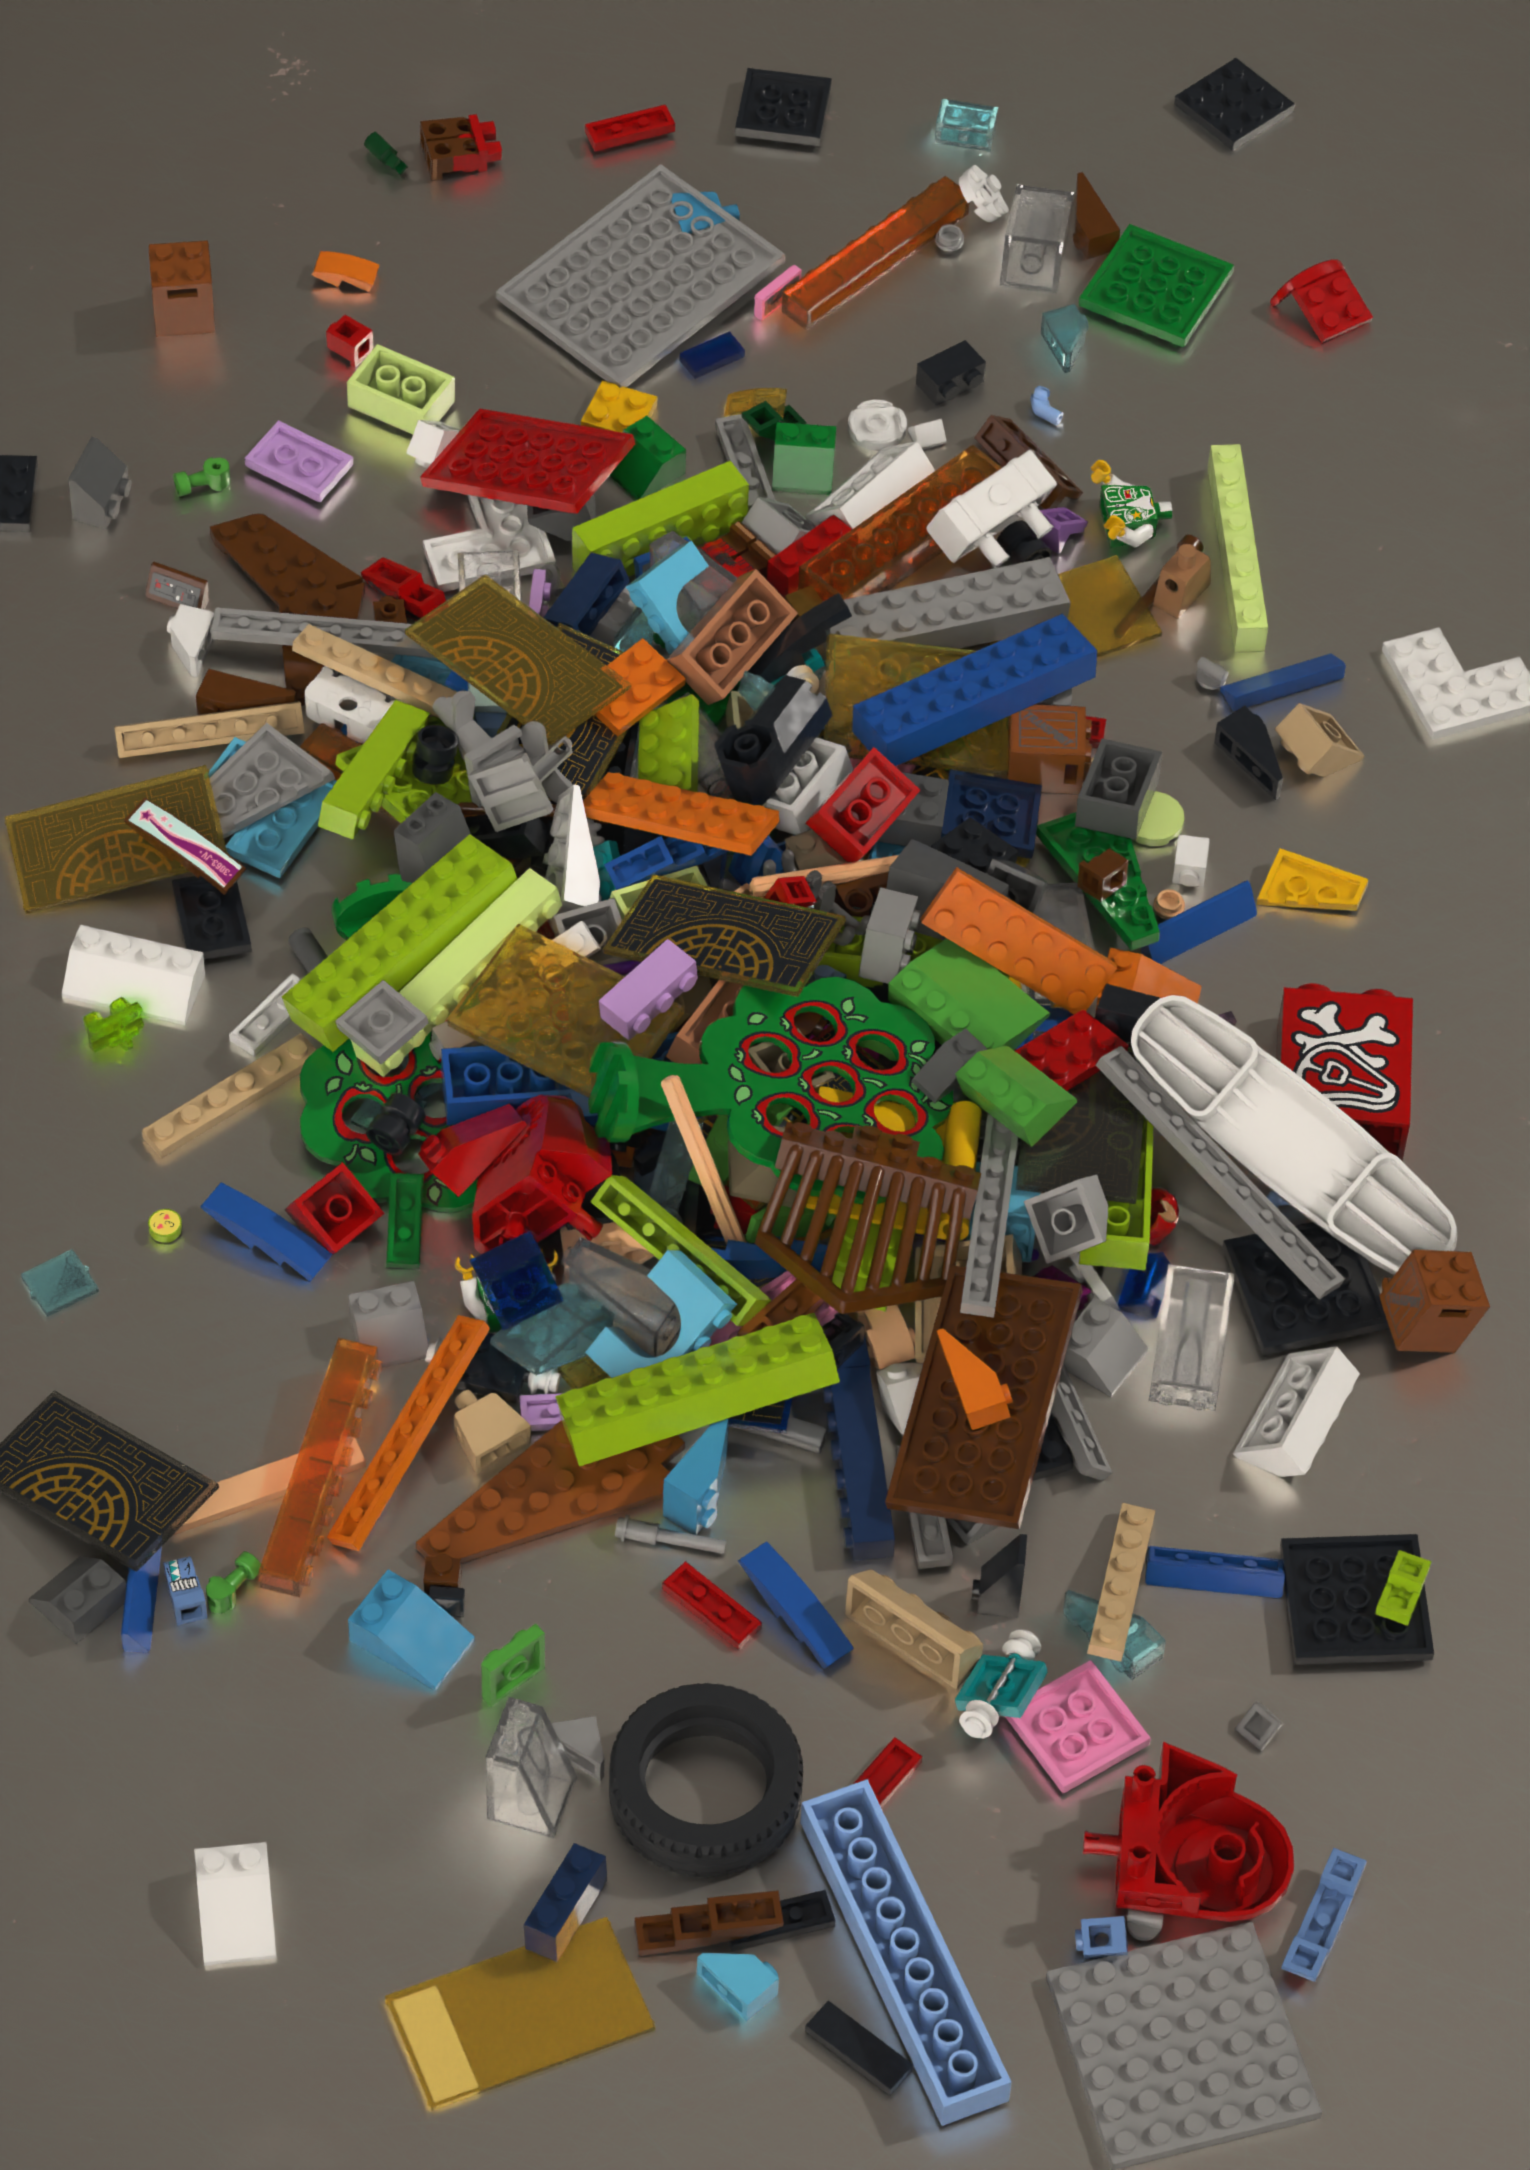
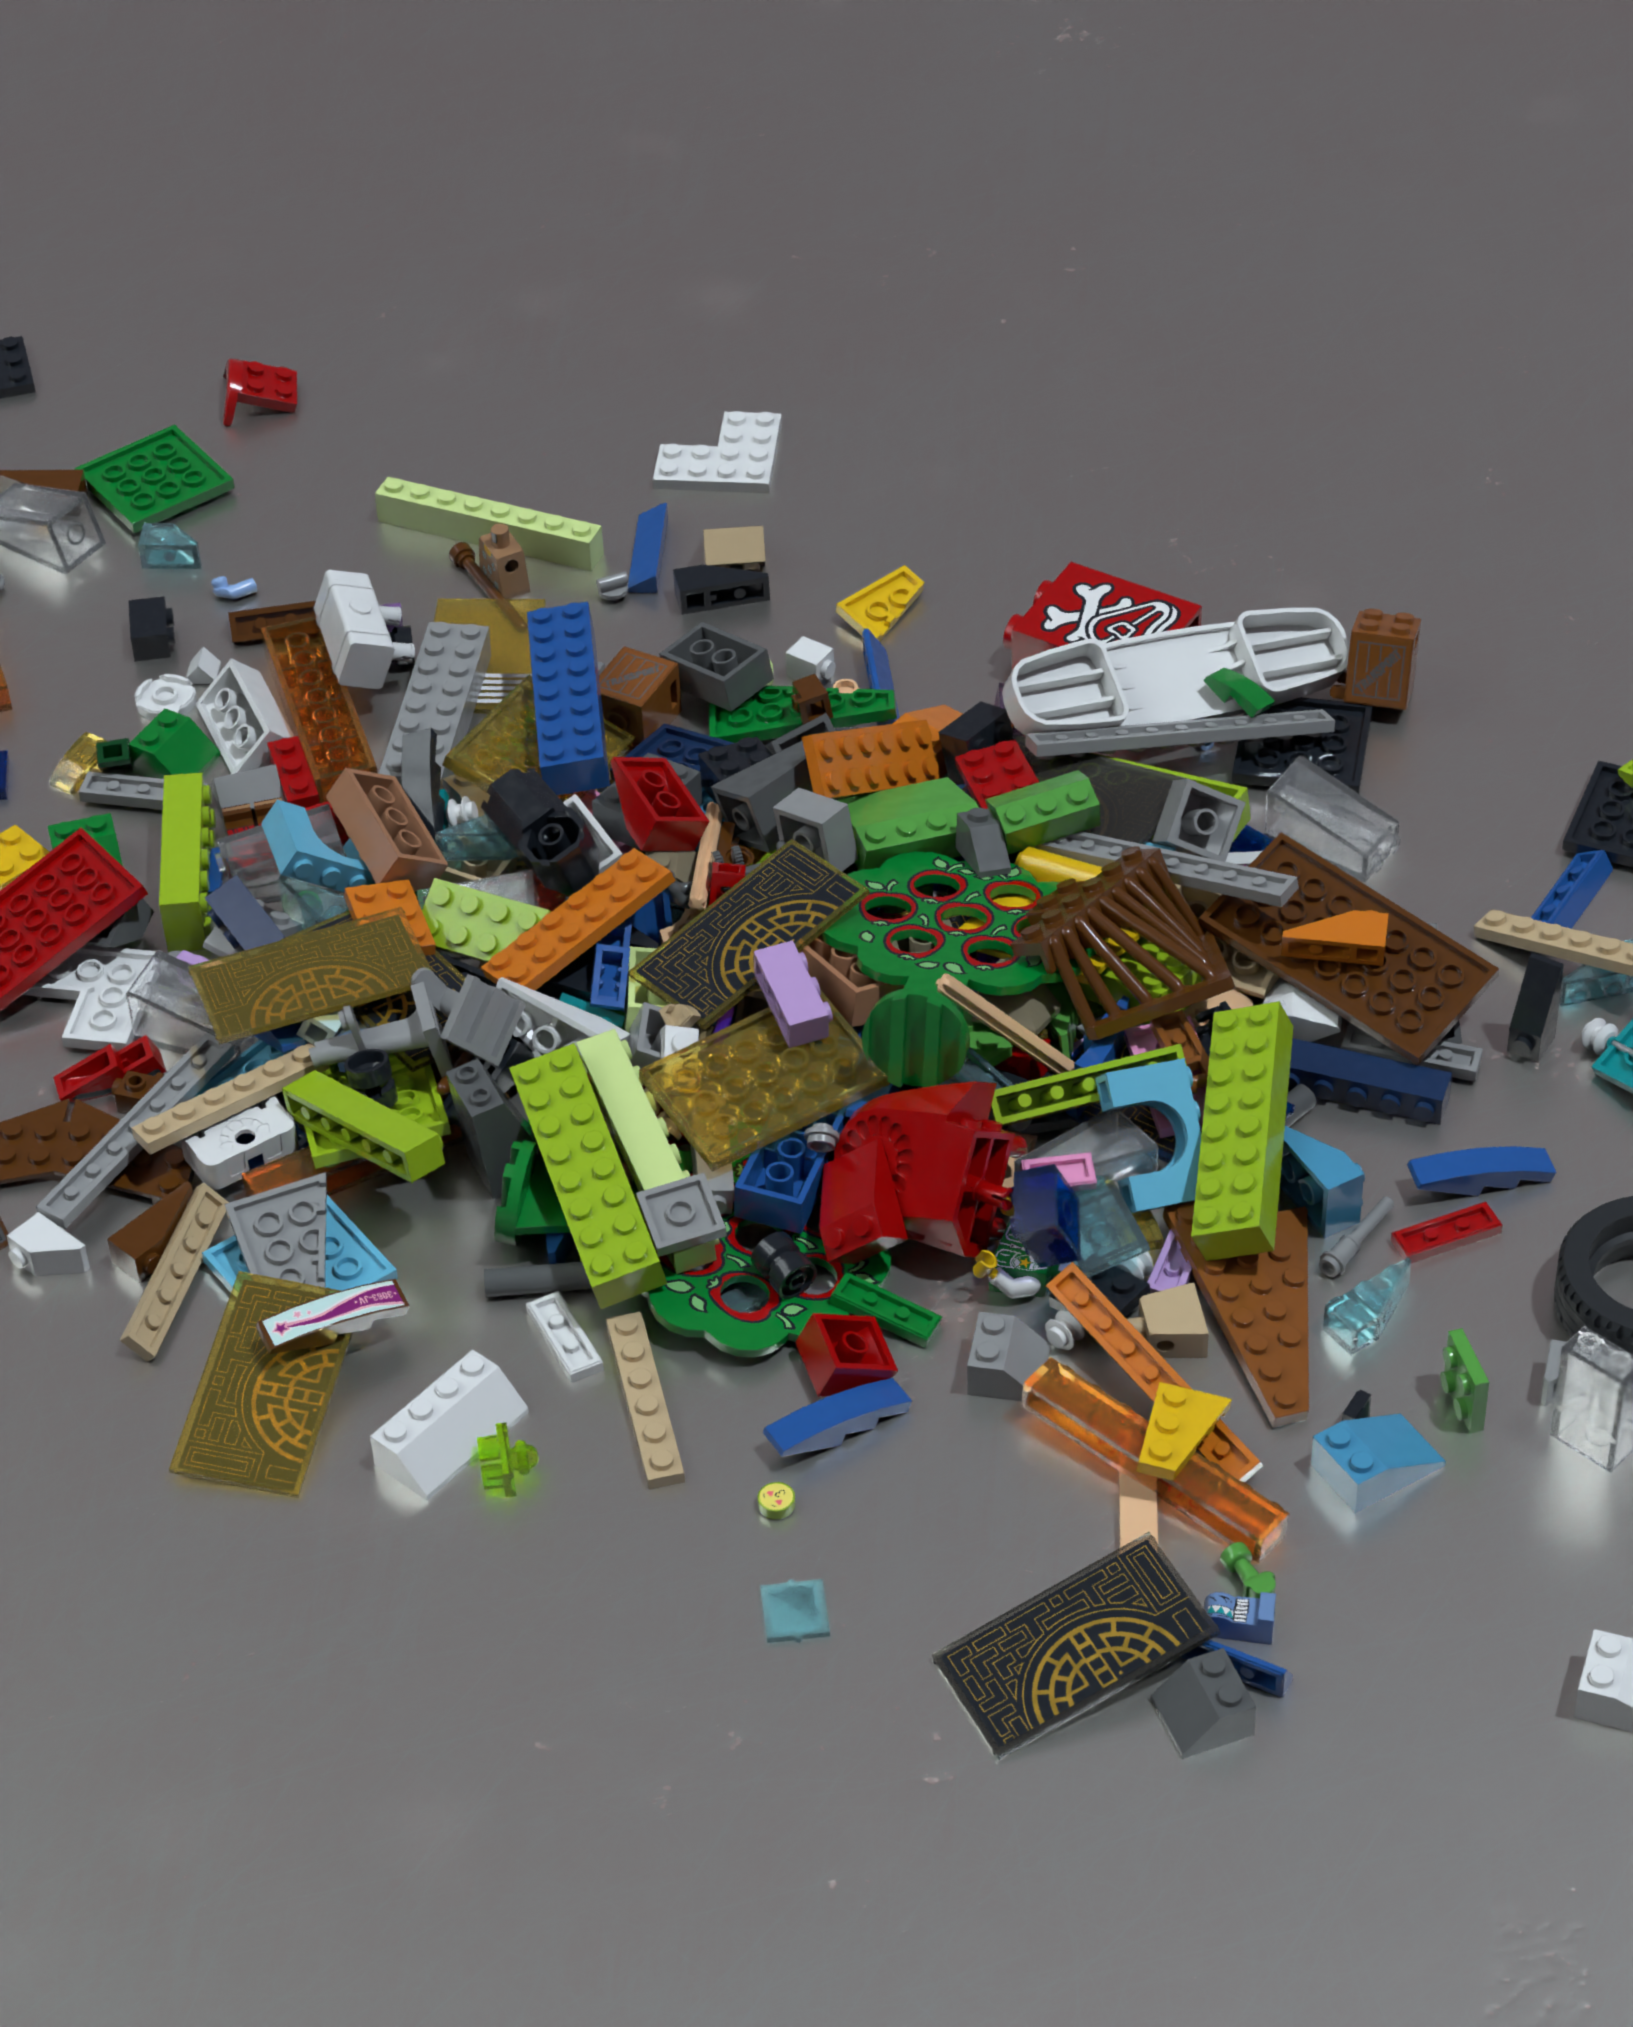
camera: 60 degrees left, 10 degrees down
black plate [172,876,252,960] -> none
reddish brown brick [423,1554,462,1596] -> none
tan slope [845,1569,983,1689] -> none
torso [1091,459,1172,548] -> none
white slope [1233,1346,1360,1477] -> none
none -> tan tile [659,1004,701,1028]
none -> light grey plate [804,1123,840,1153]
none -> bright pink tile [1020,1152,1097,1197]
none -> yellow wing [1137,1382,1232,1481]
none -> green slope [1203,668,1275,718]
none -> clear light blue slope [1323,1257,1411,1355]

